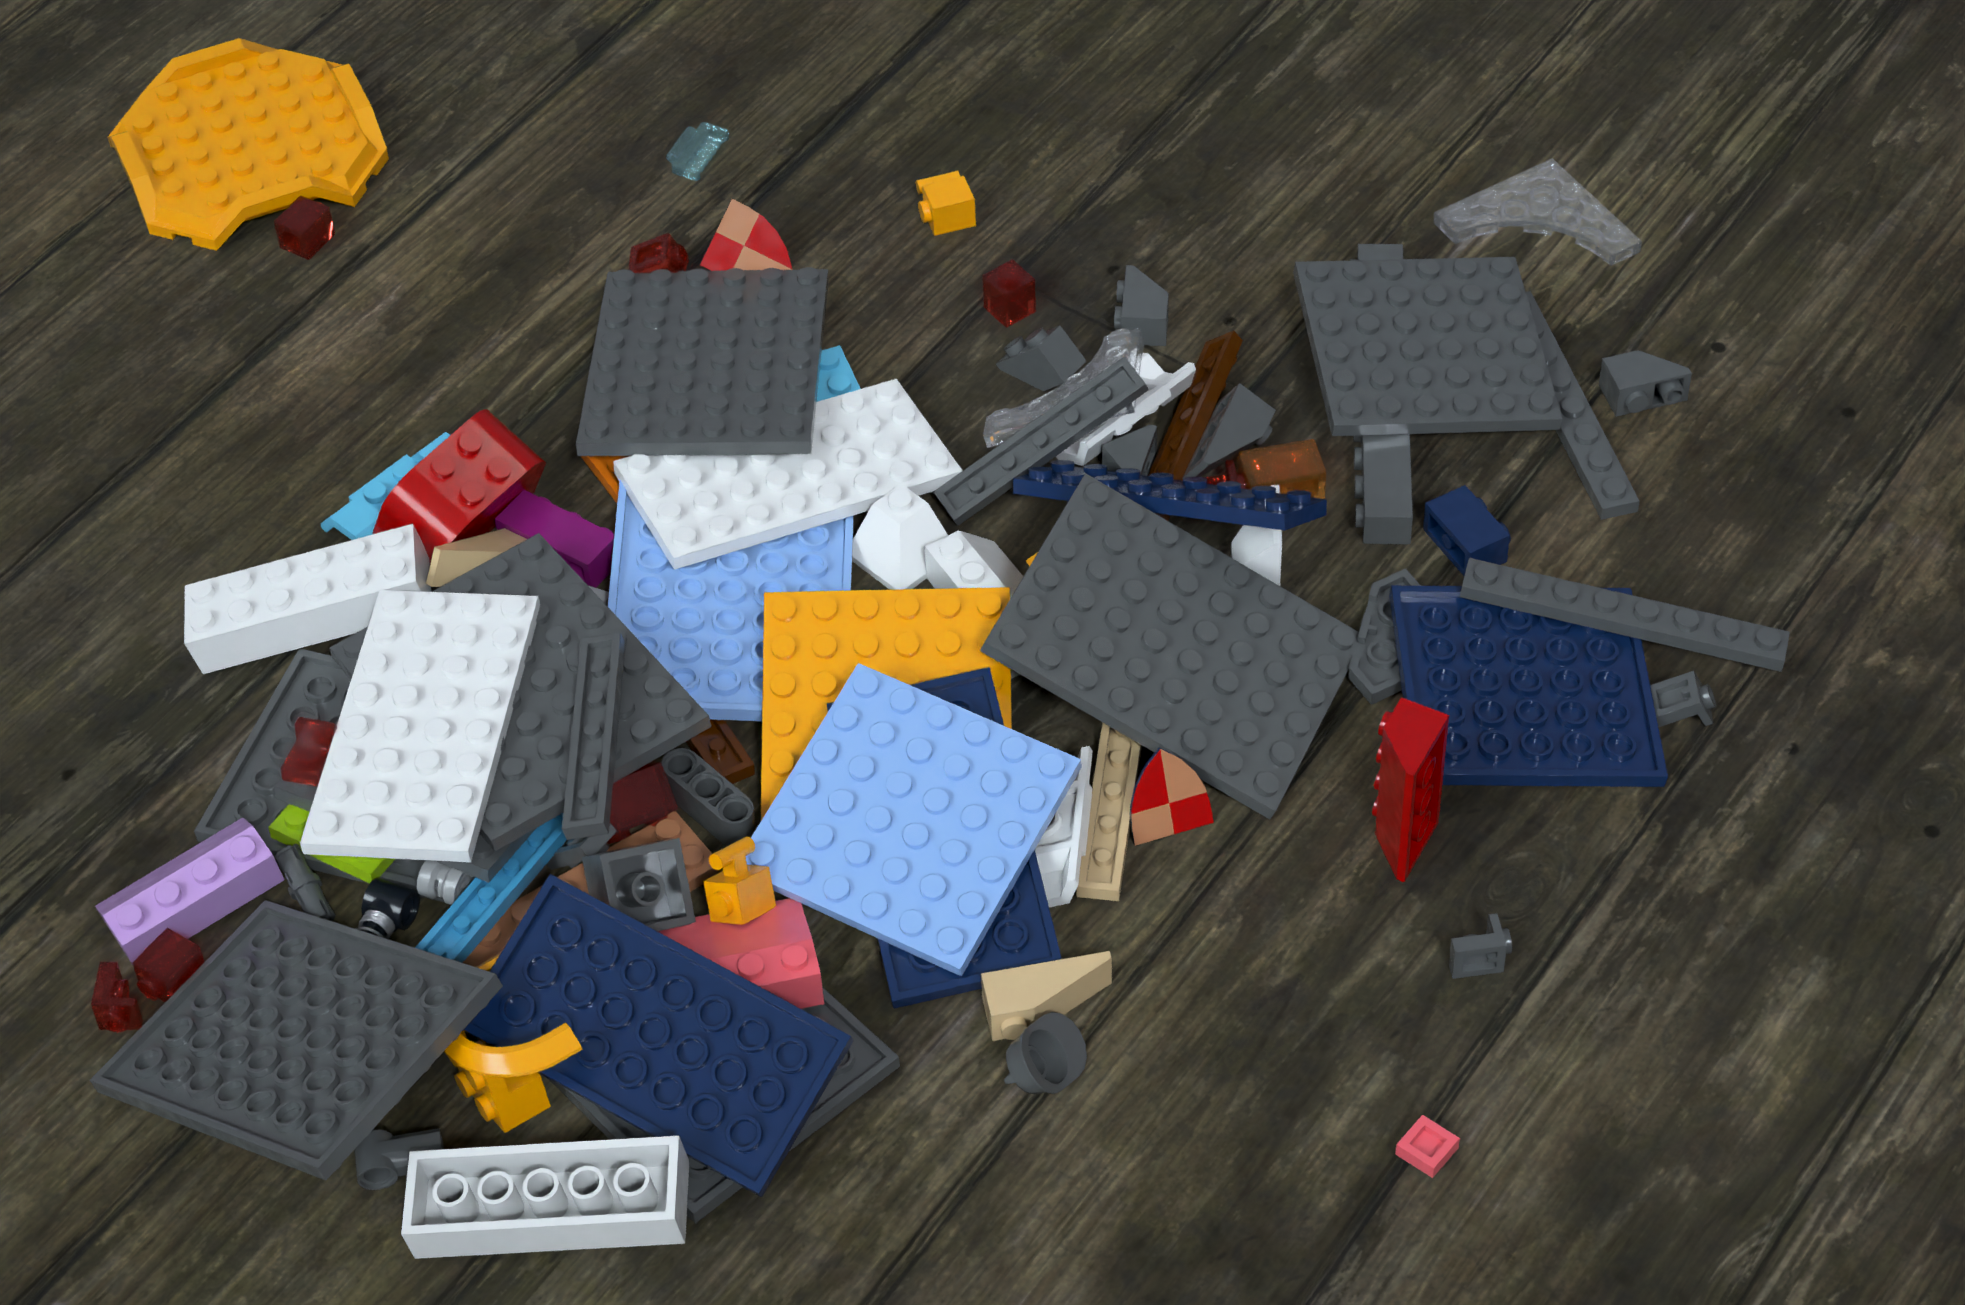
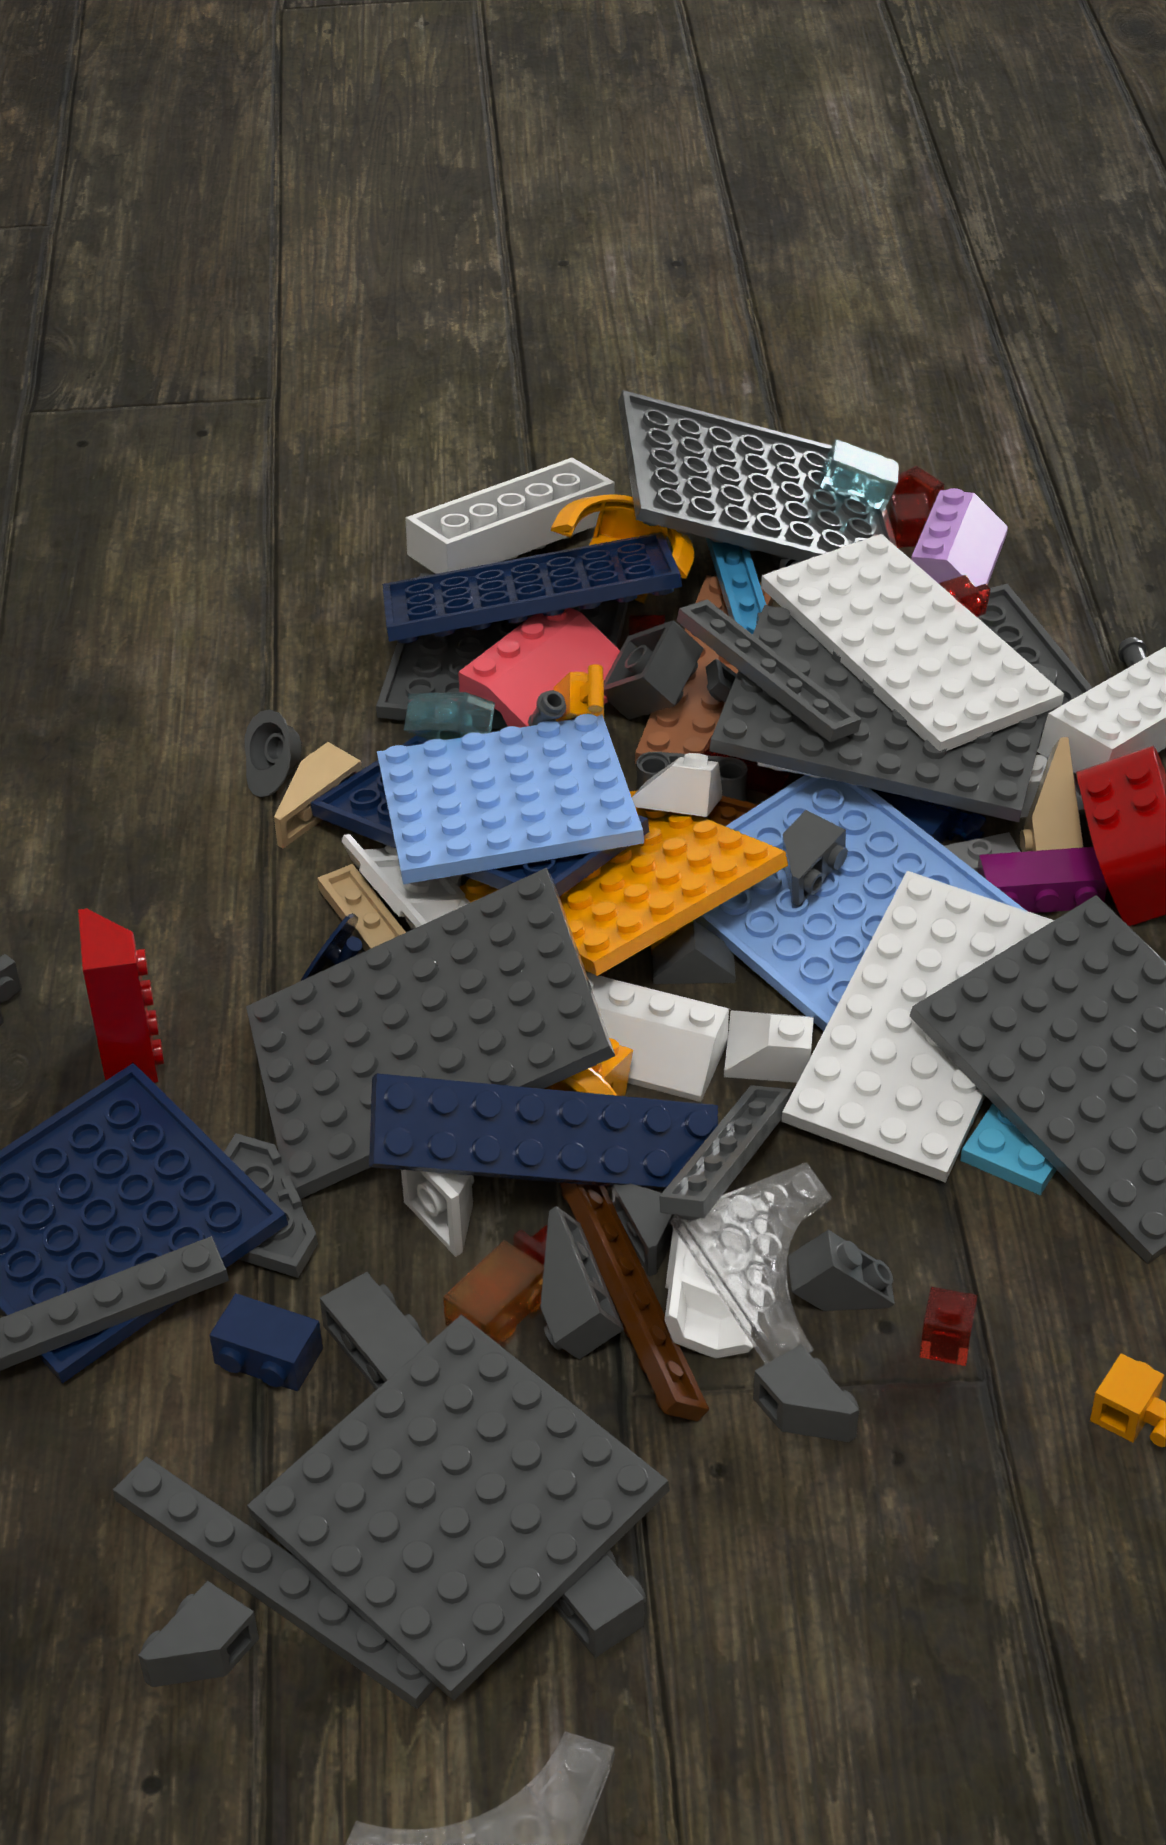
camera: 140 degrees right, 5 degrees down
none -> clear light blue brick [404,692,495,740]
none -> dark grey pin [528,690,566,726]
none -> white slope [632,753,722,817]
none -> dark grey slope [783,810,848,906]
none -> clear light blue brick [820,439,899,511]
none -> dark grey pin [1118,637,1147,668]

